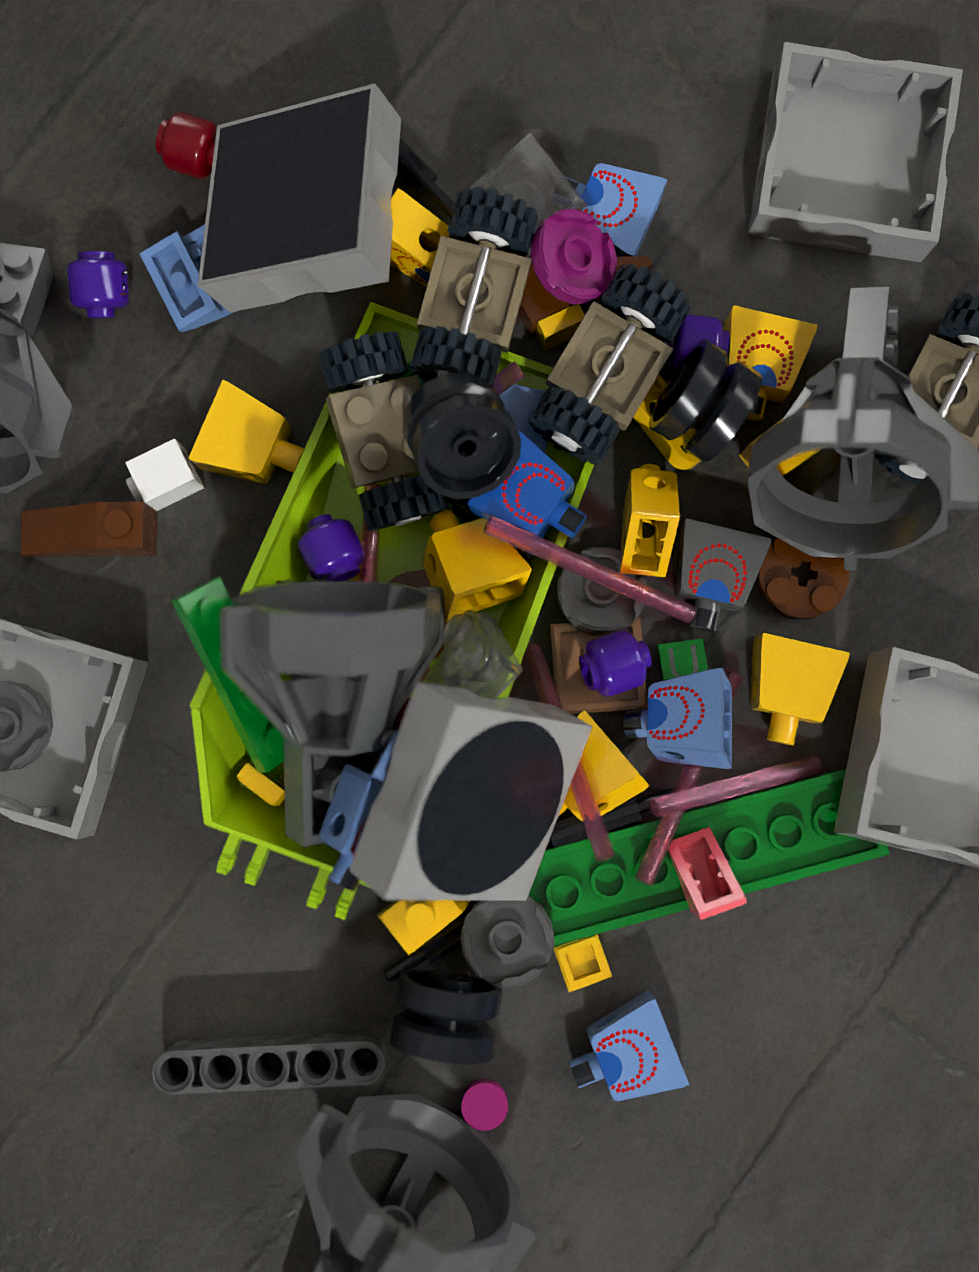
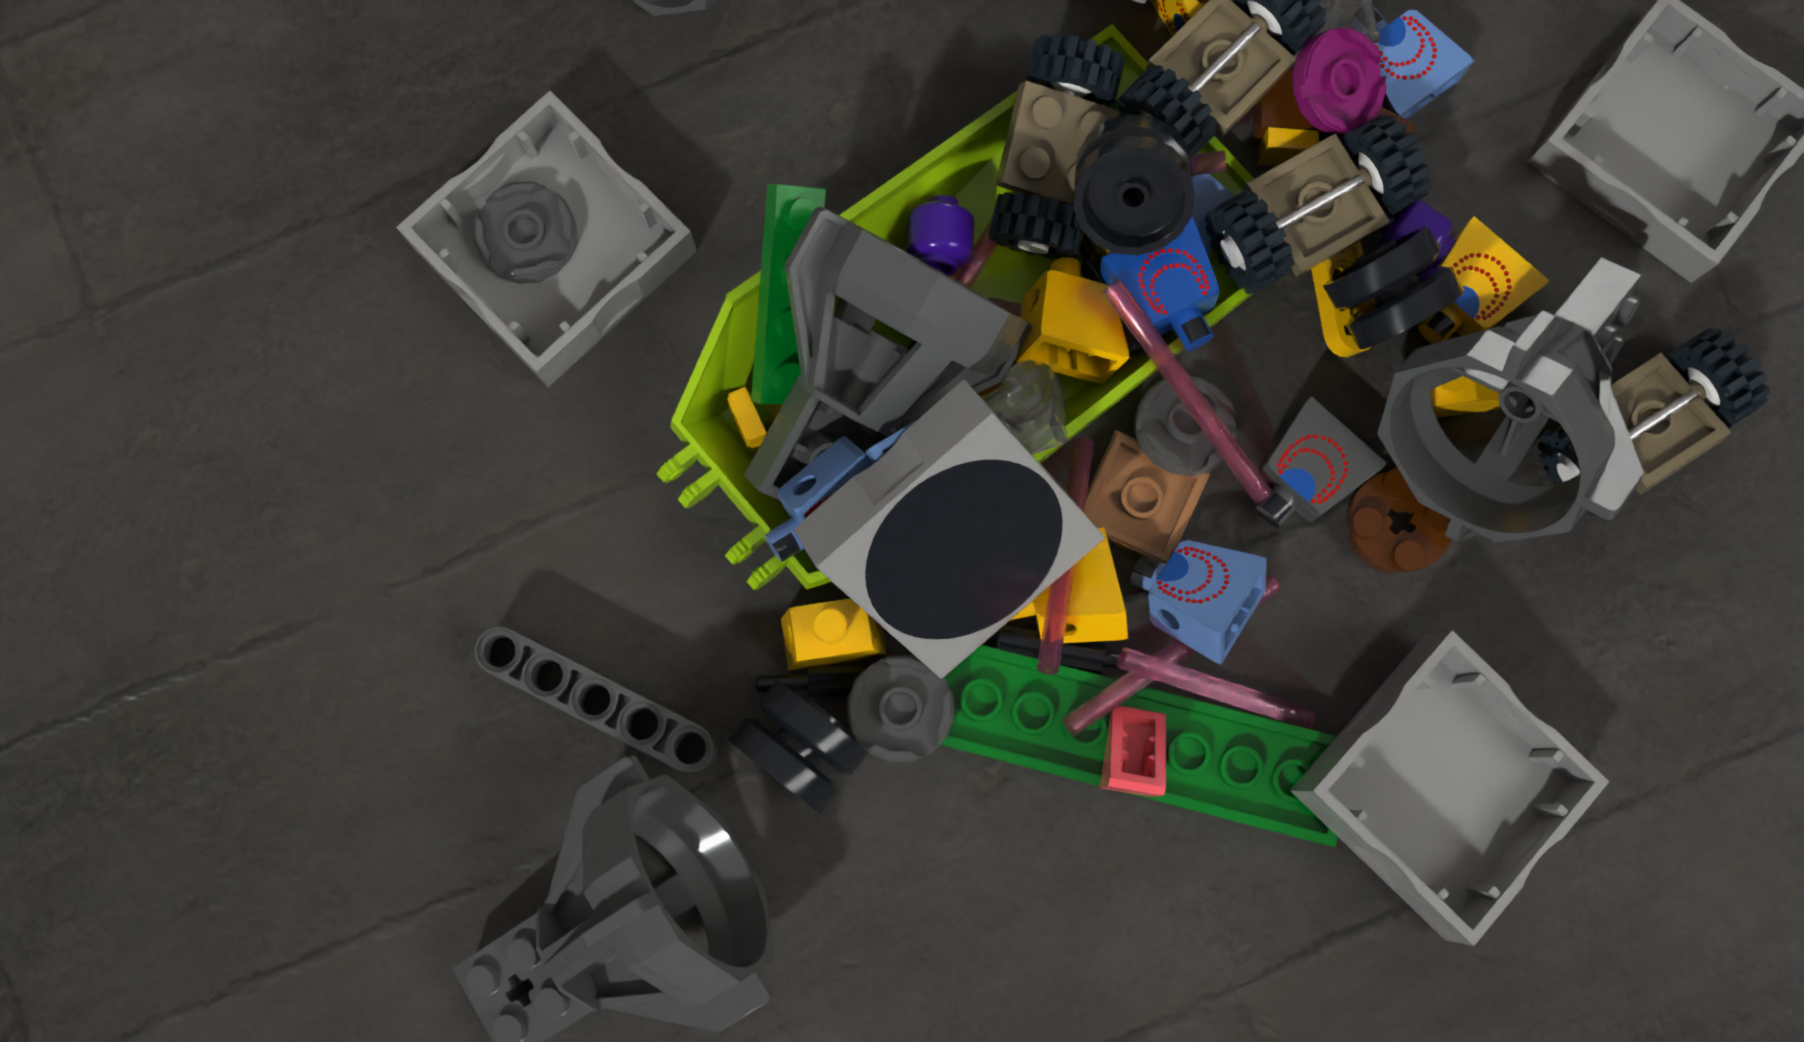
camera: 25 degrees right, 5 degrees down
reddish brown slope [21,502,158,557] -> none
white brick [125,439,204,511] -> none
yellow torso [188,380,305,484] -> none
dark pink tile [461,1079,508,1131] -> none
yellow tile [553,934,612,992] -> none
medium blue torso [568,990,689,1101] -> none
dark purple head [579,630,652,697] -> none
yellow torso [620,464,680,577] -> none
green tile [656,638,708,681] -> none
yellow torso [750,633,850,746] -> none

